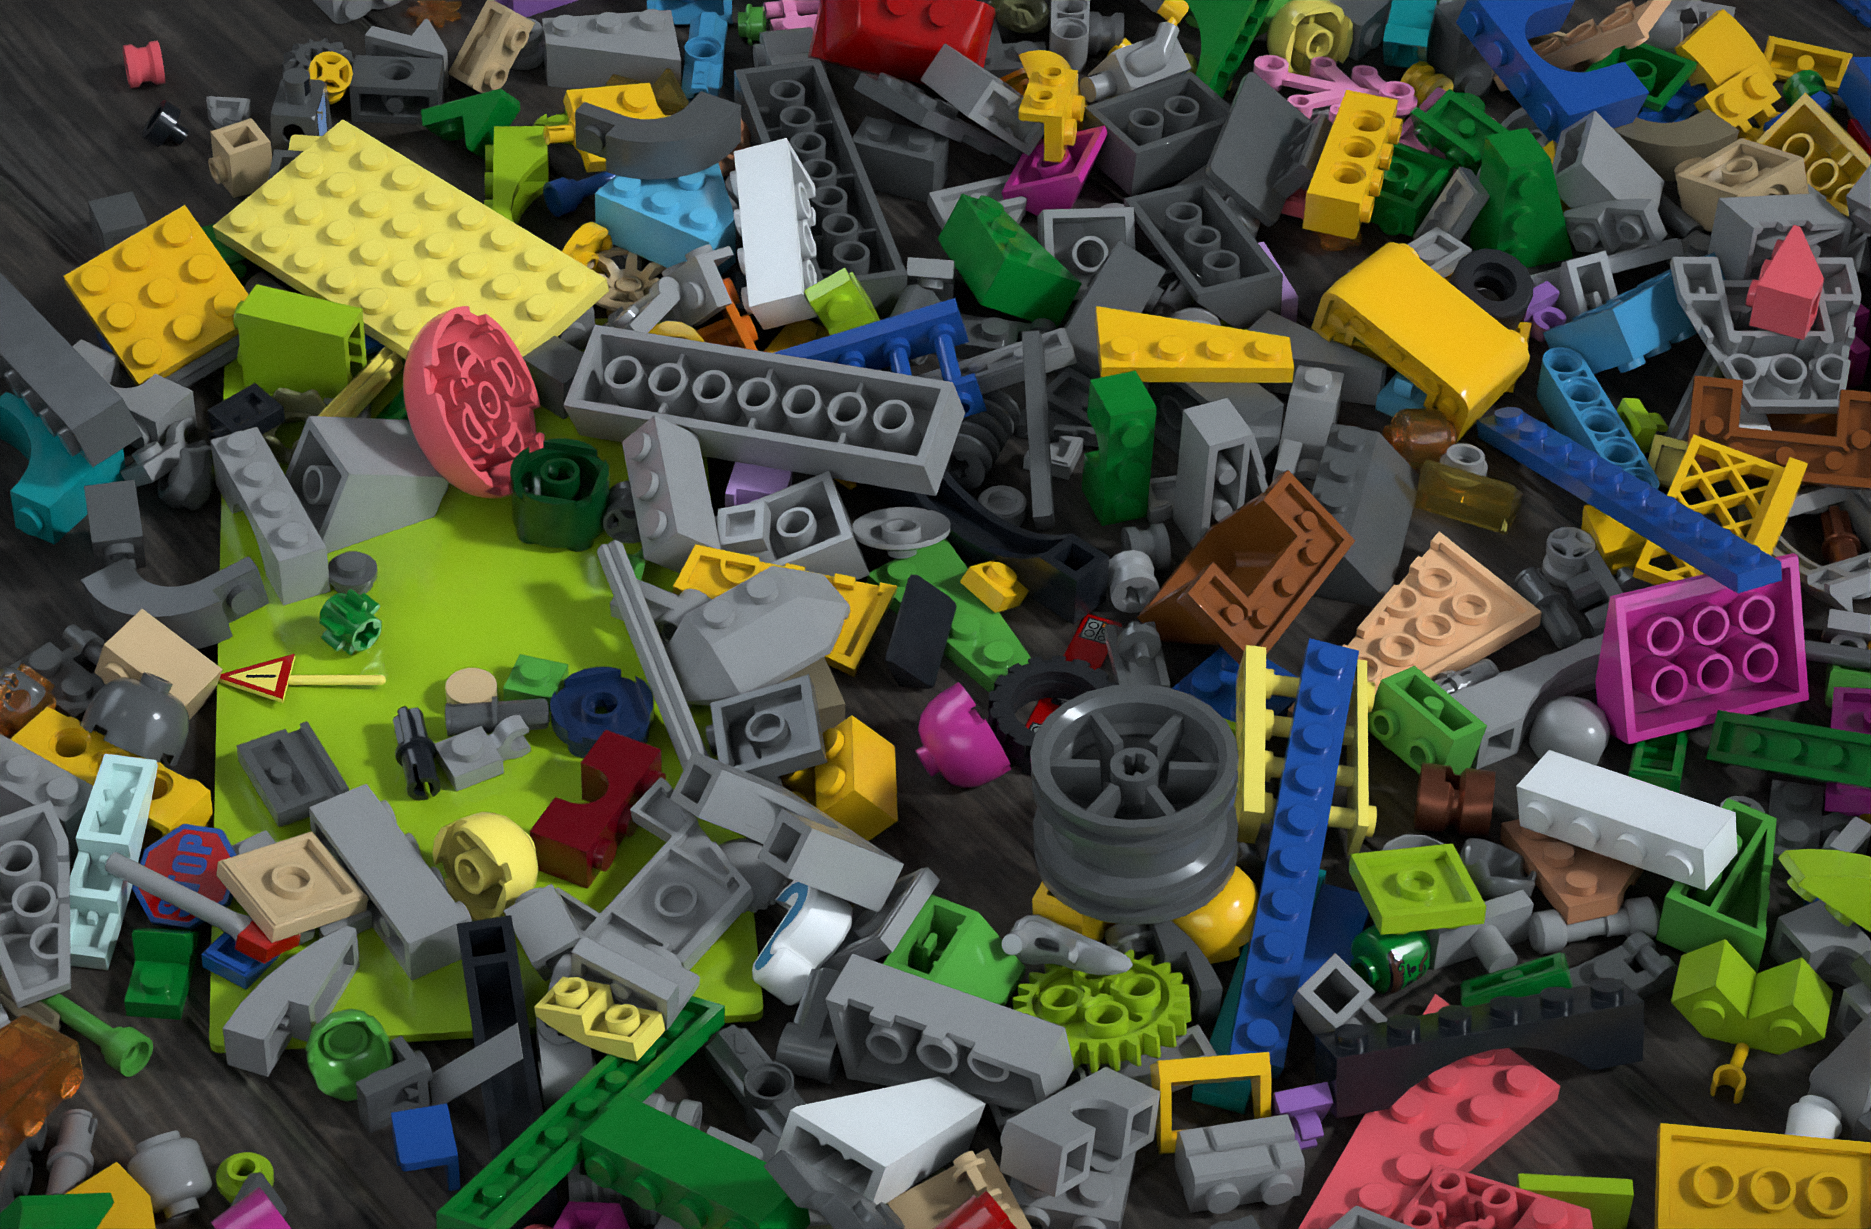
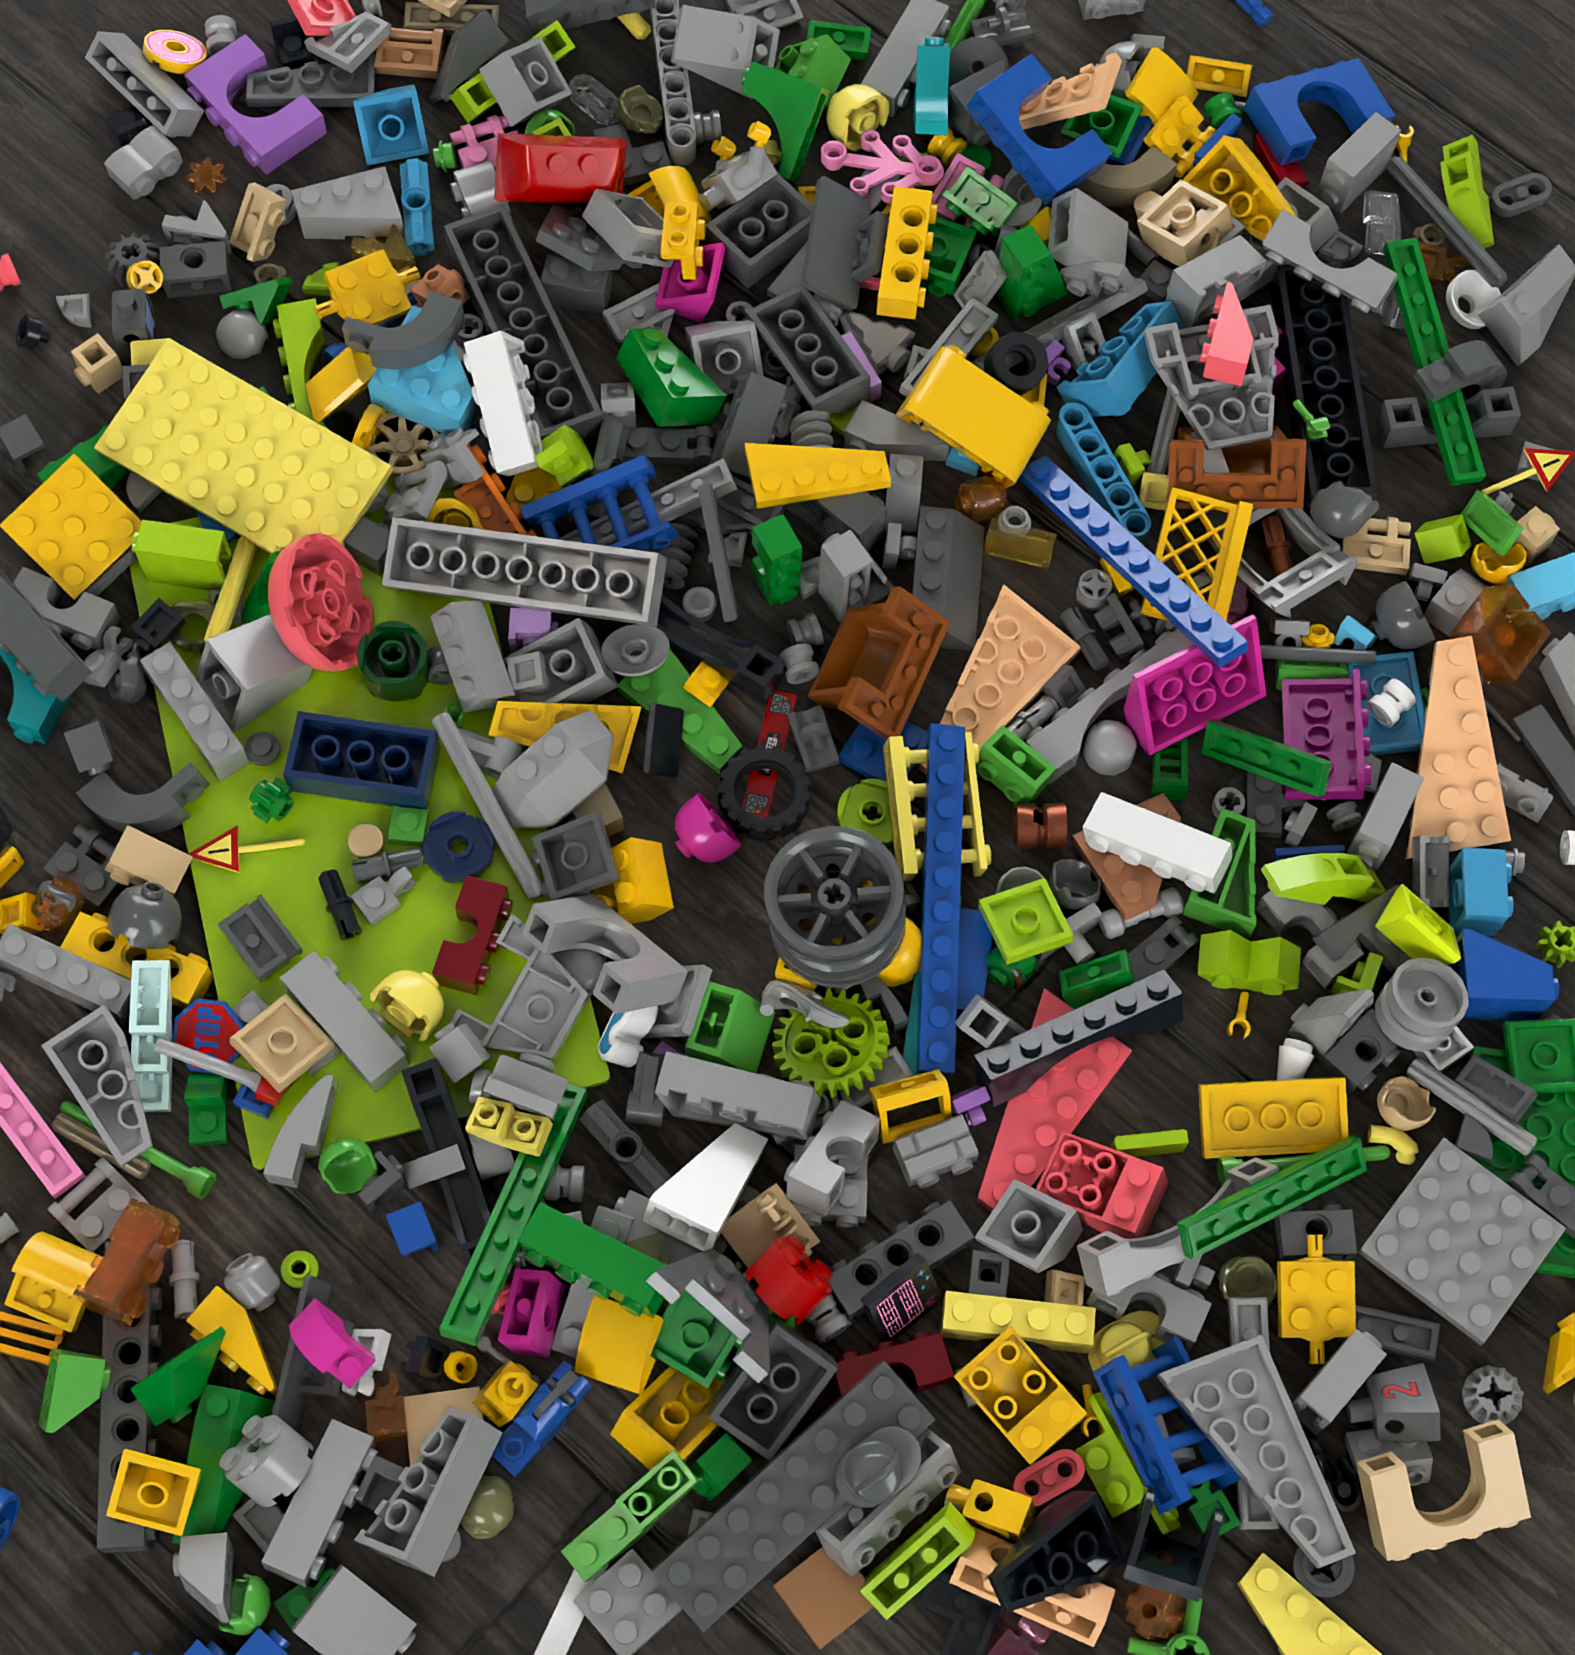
camera: 10 degrees left, 25 degrees up
none -> light grey hair [216,310,269,359]
none -> dark blue brick [283,711,441,810]
none -> yellow slope [305,346,377,423]
none -> light grey rock [839,310,915,376]
none -> dark grey plate [1041,664,1087,711]

